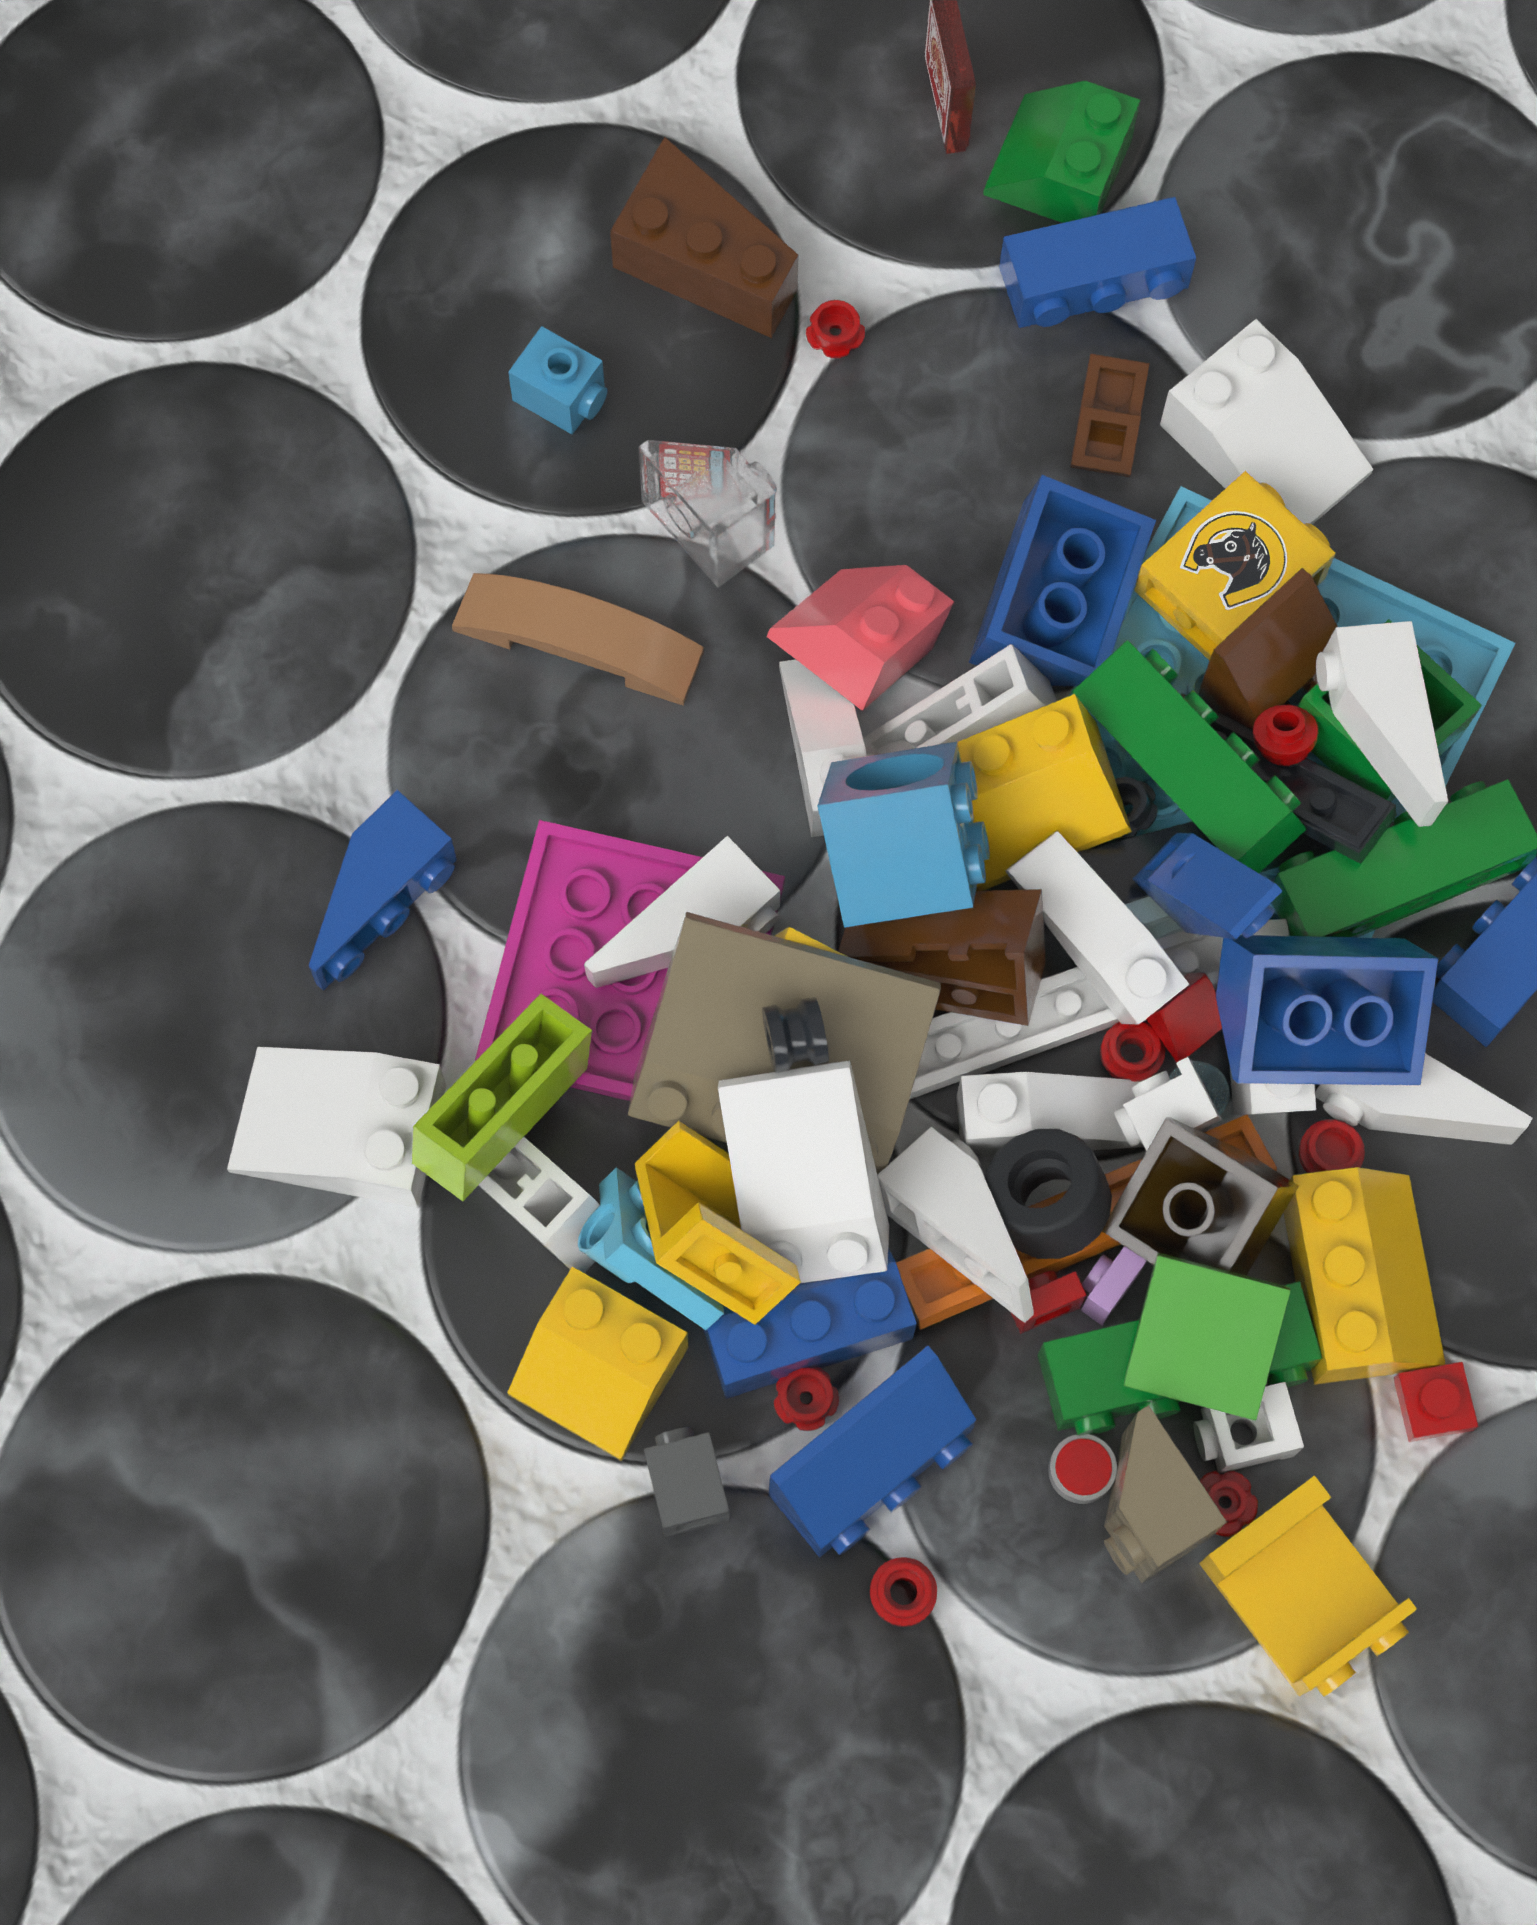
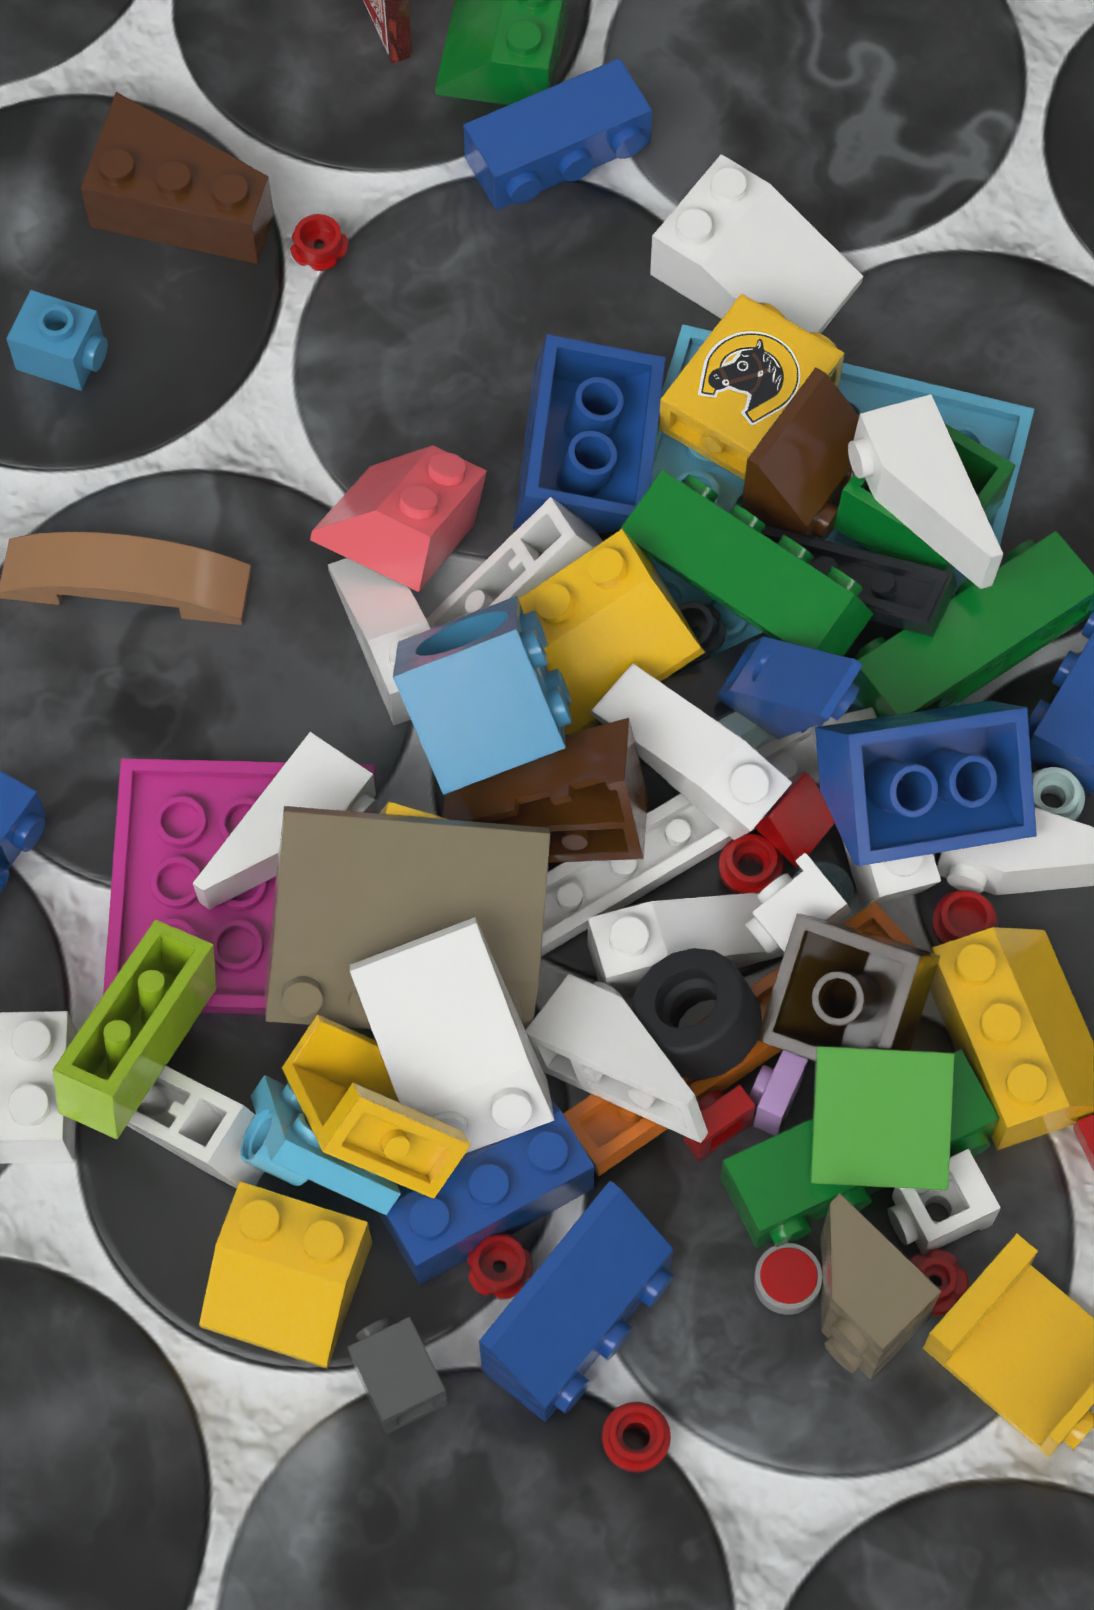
camera: 10 degrees left, 5 degrees down
clear slope [638,440,777,587] -> none
black wheel [762,997,829,1073] -> none
reddish brown slope [1070,354,1150,478] -> none
red plate [1253,705,1318,766] -> none
none -> light aqua plate [1032,767,1085,821]

